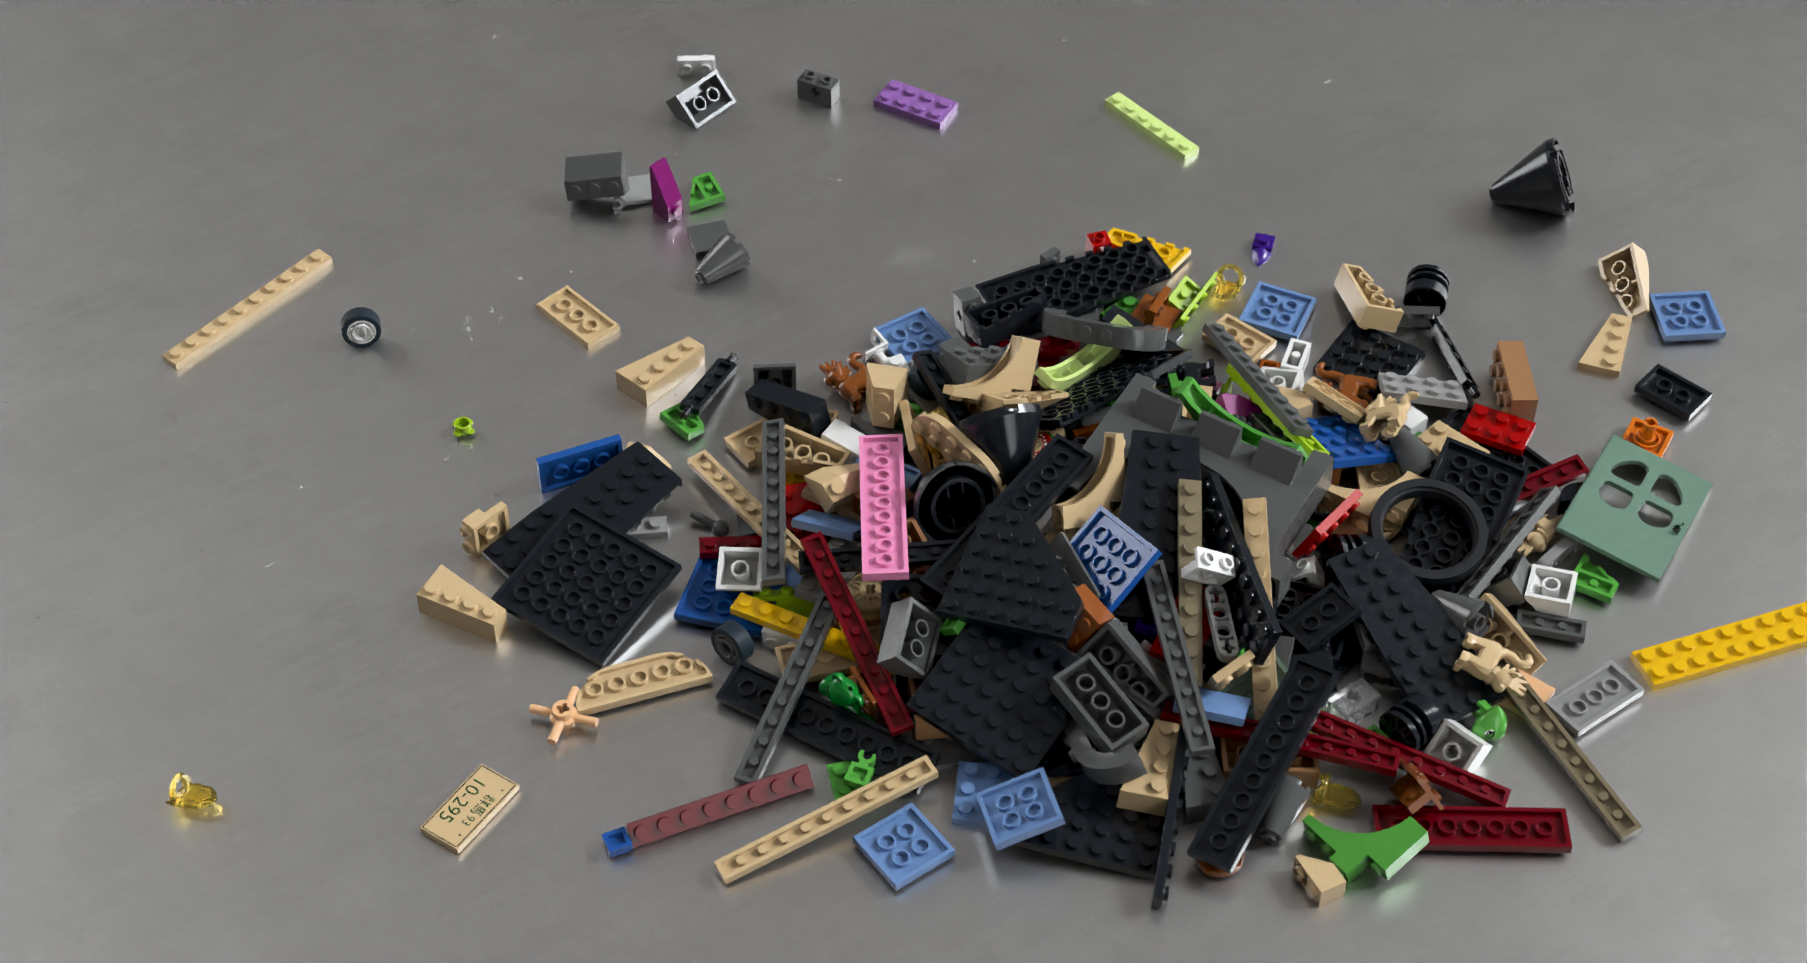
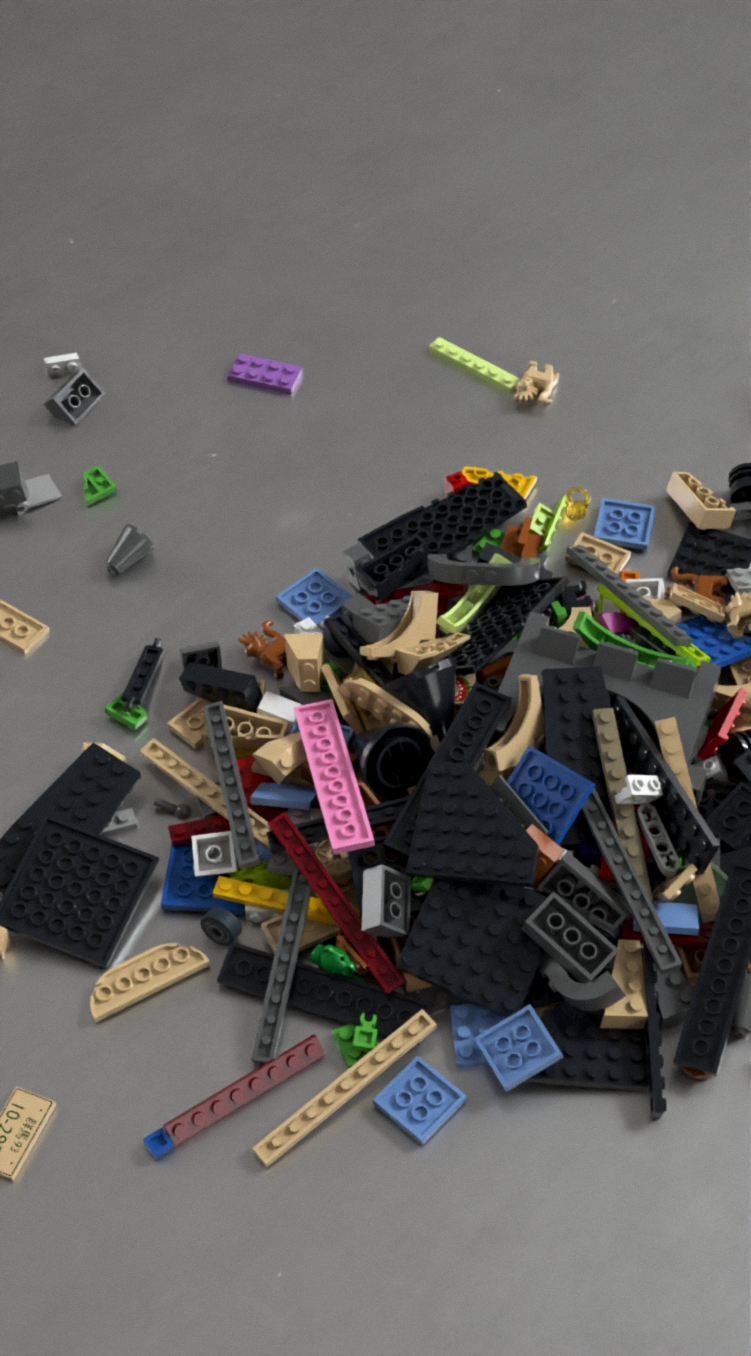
camera: 10 degrees left, 5 degrees up
light nougat bar [529,686,599,745] -> none
blue plate [536,434,623,494] -> none
tan wedge [615,337,705,408] -> none
magenta slope [649,157,683,222] -> none
dark grey tile [686,220,730,258] -> none
dark grey brick [797,69,840,108] -> none
white bracket [863,328,889,366] -> none
dark grey plate [1040,246,1060,264] -> none
dark purple plate [1251,233,1276,266] -> none
white brick [1280,338,1311,375] -> none
none -> tan animal [514,361,559,406]

